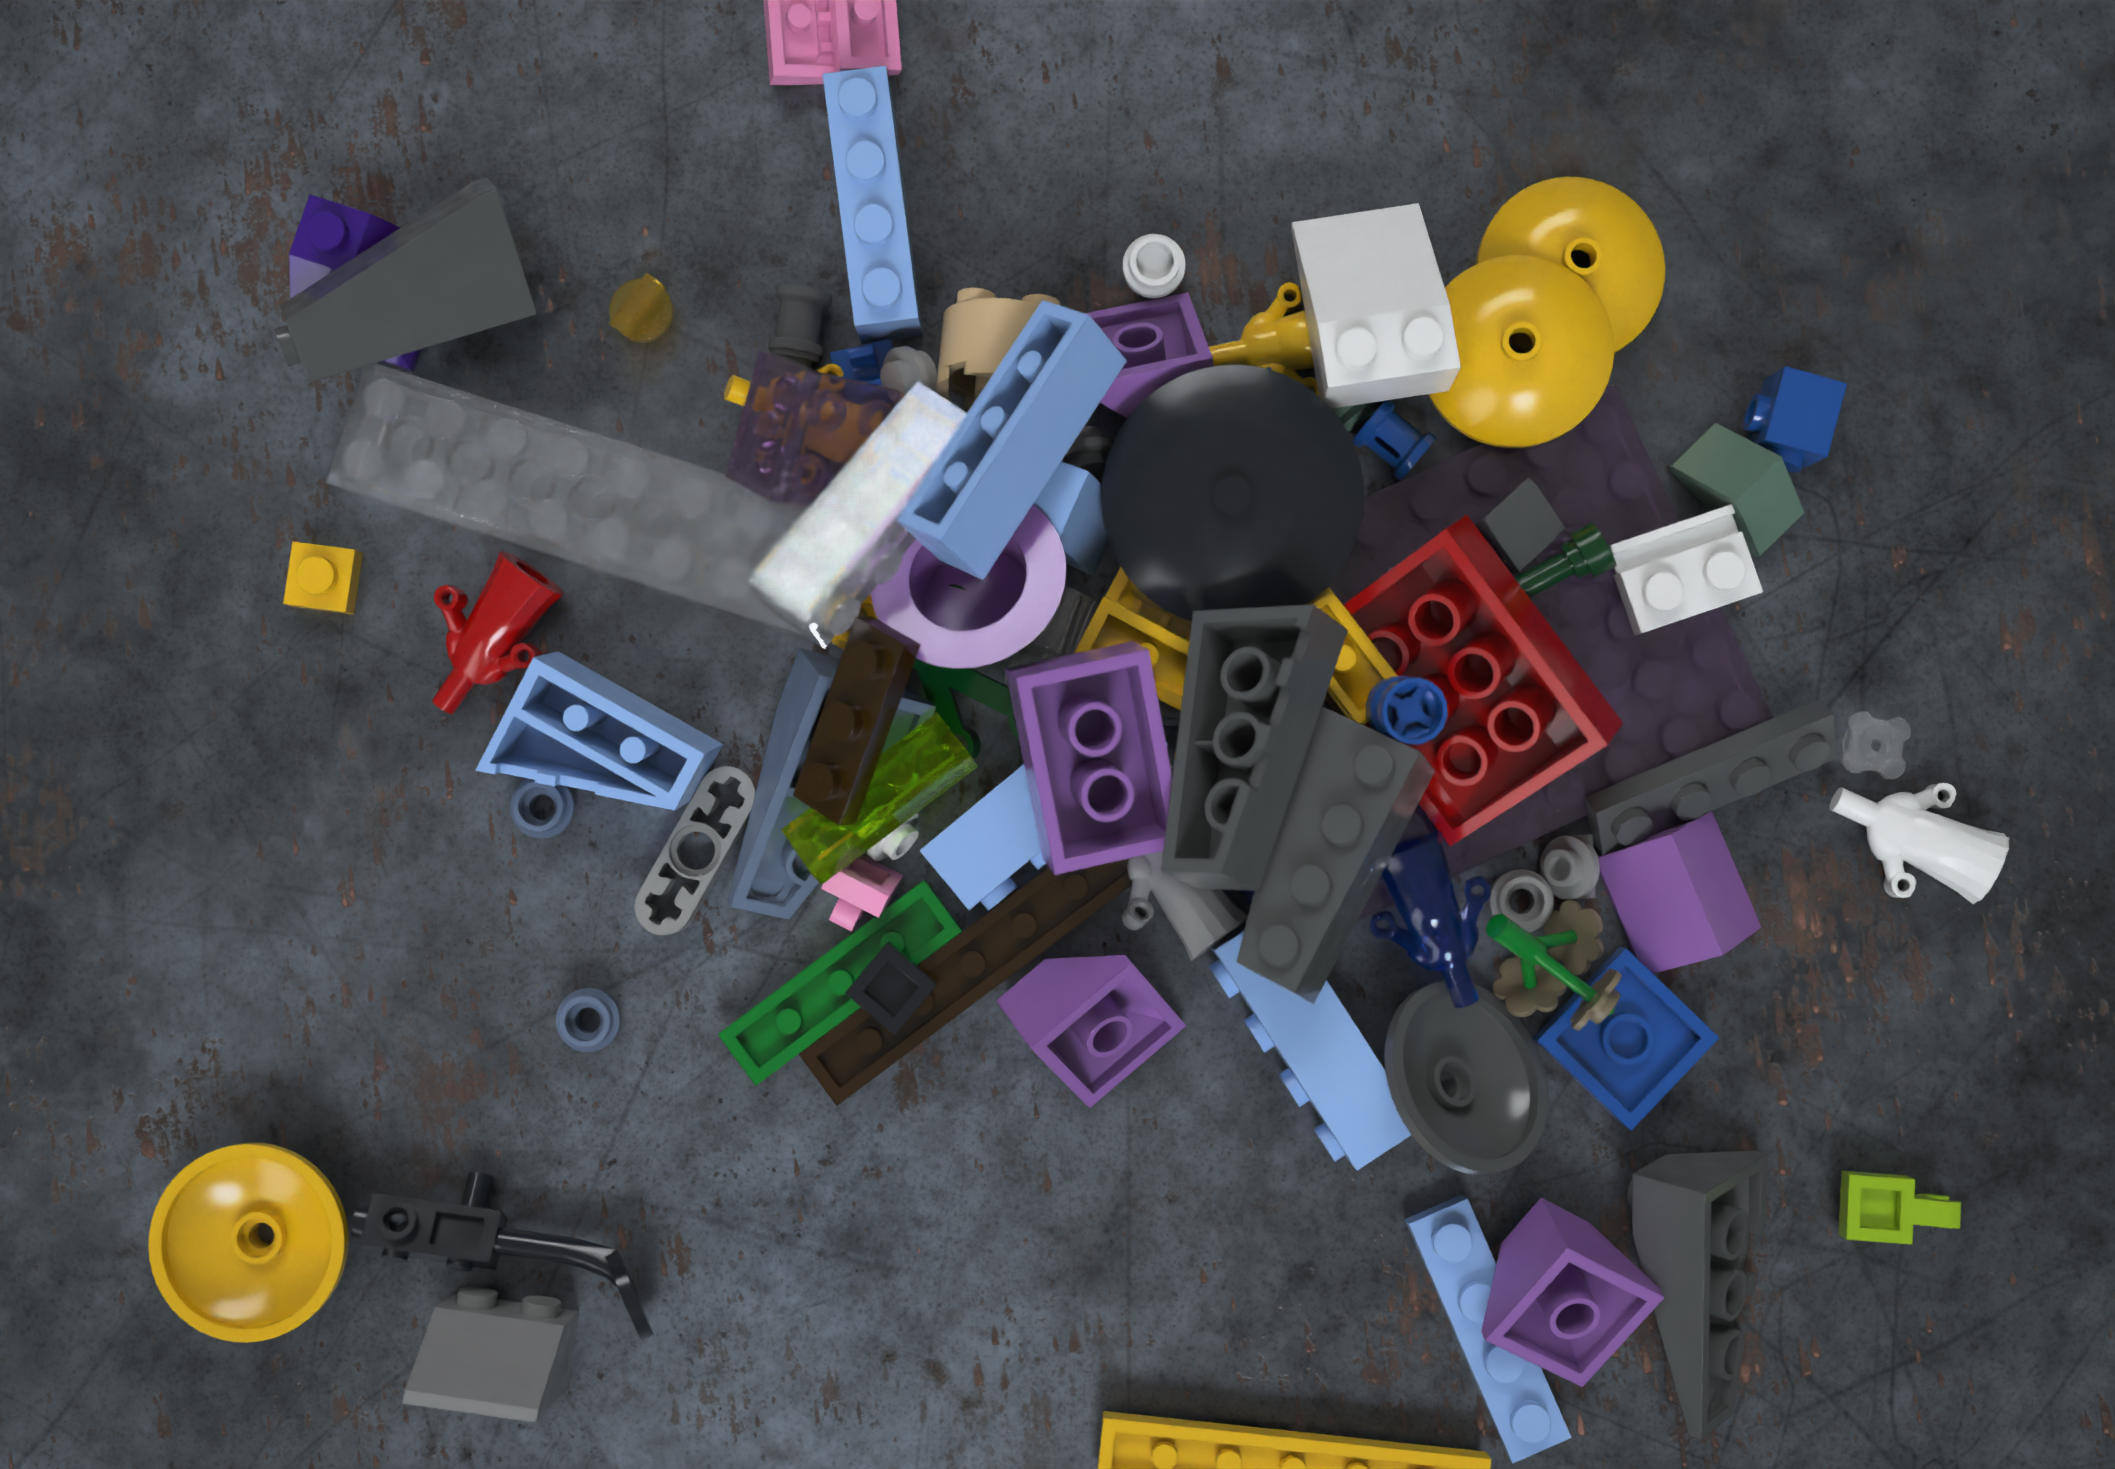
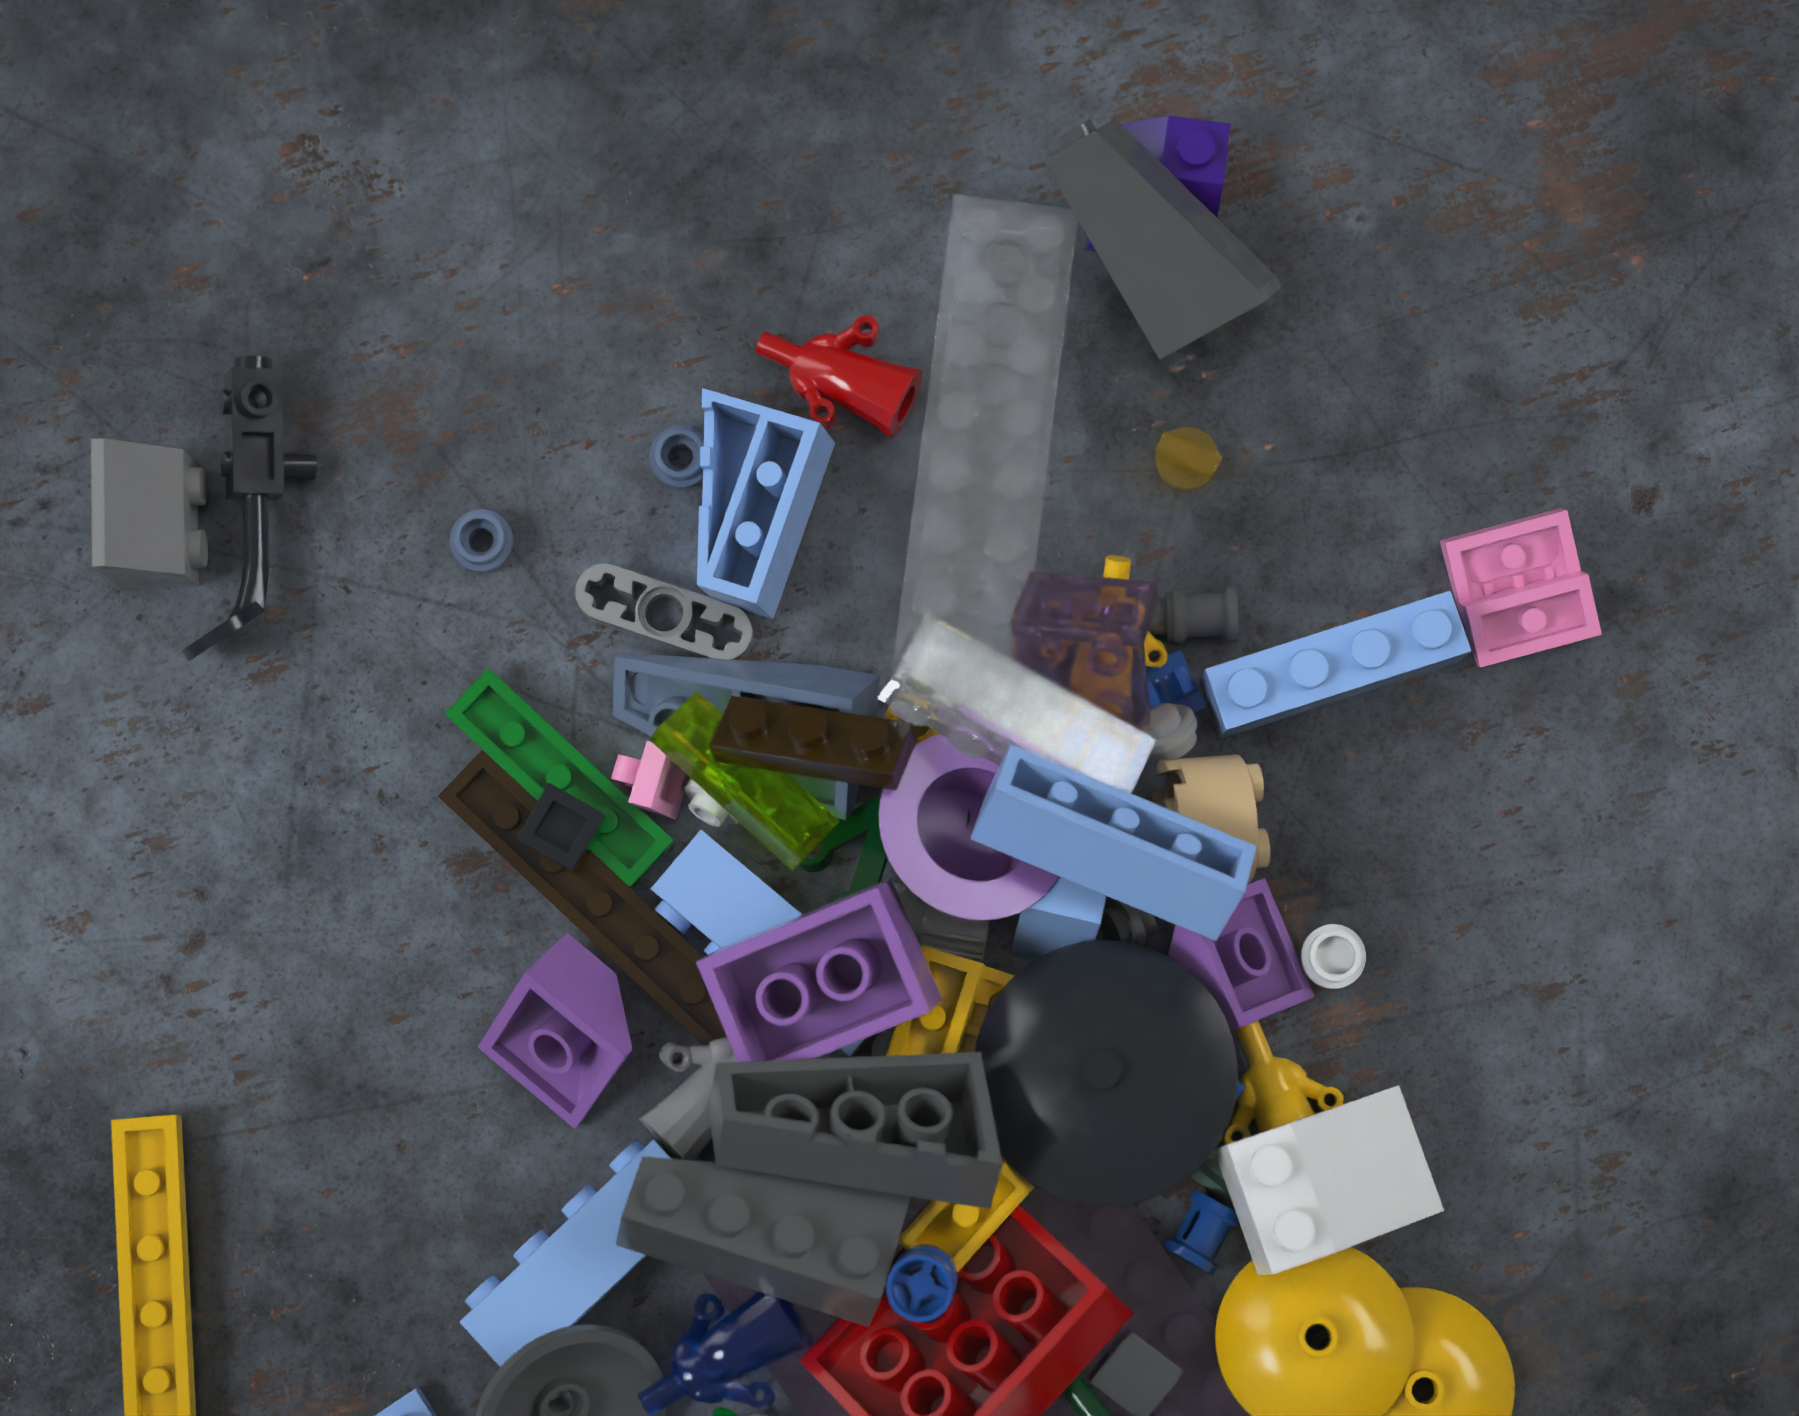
camera: 80 degrees right, 5 degrees down
yellow dish [148,1143,349,1342] -> none
yellow plate [283,541,363,615] -> none

